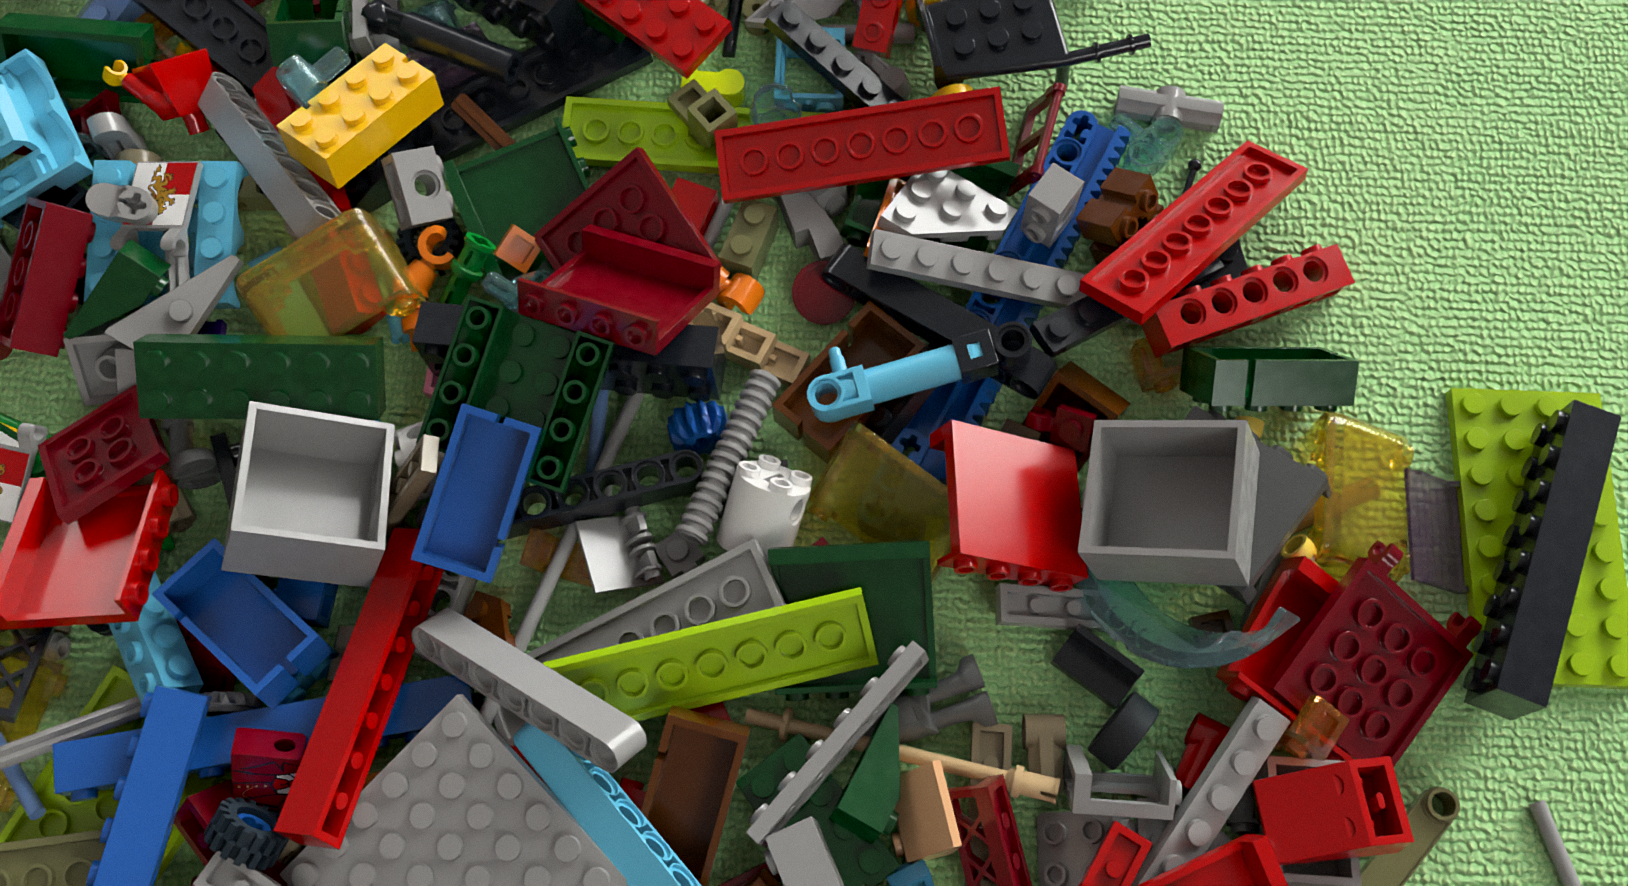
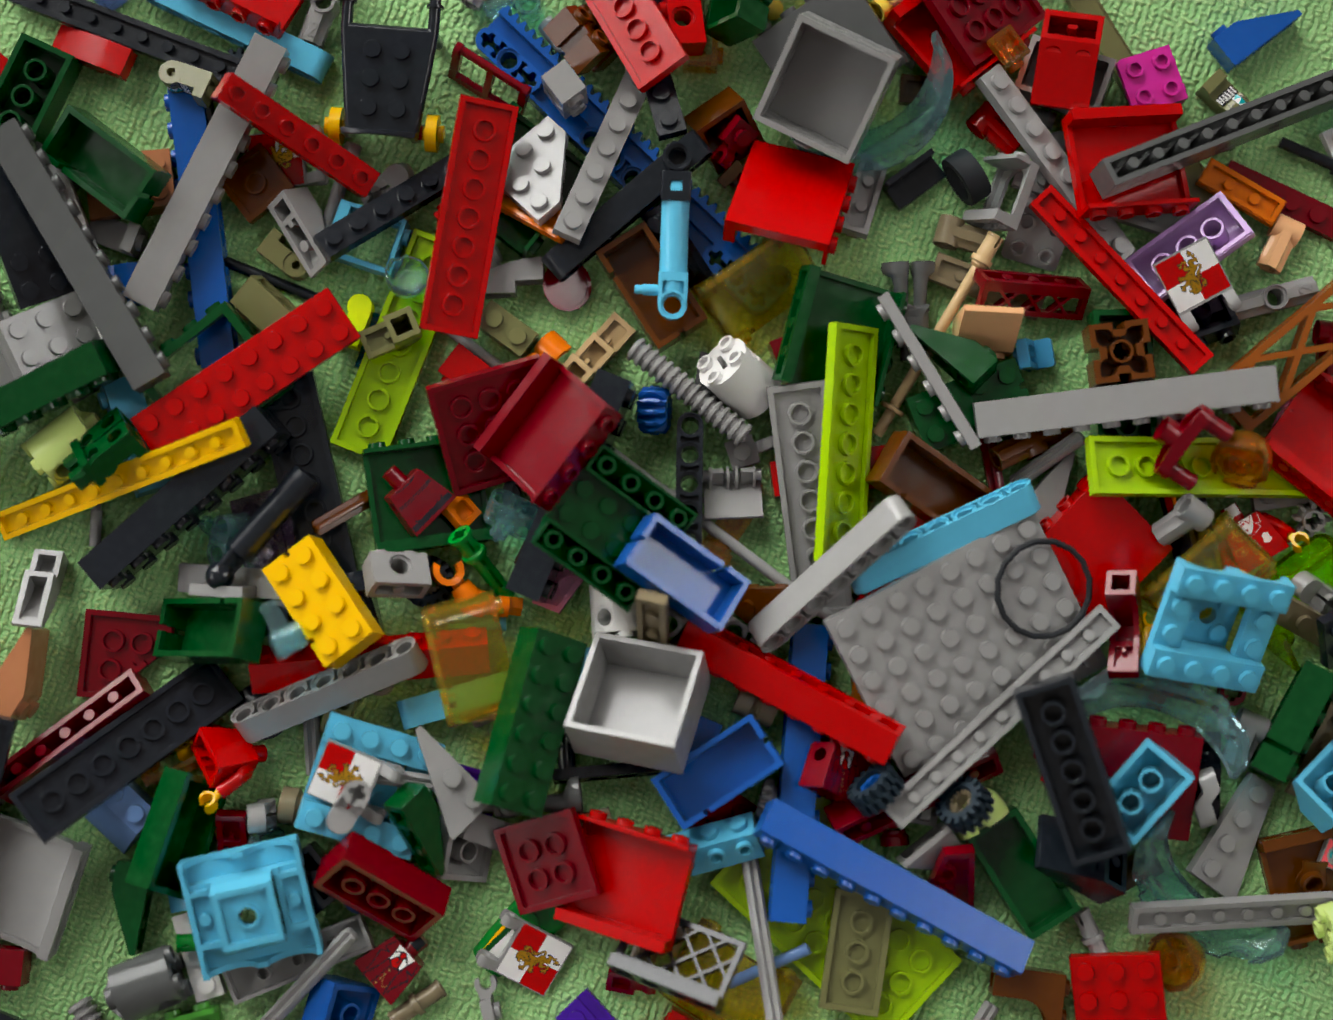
camera: 75 degrees left, 15 degrees up
none -> dark red torso [382,465,456,537]

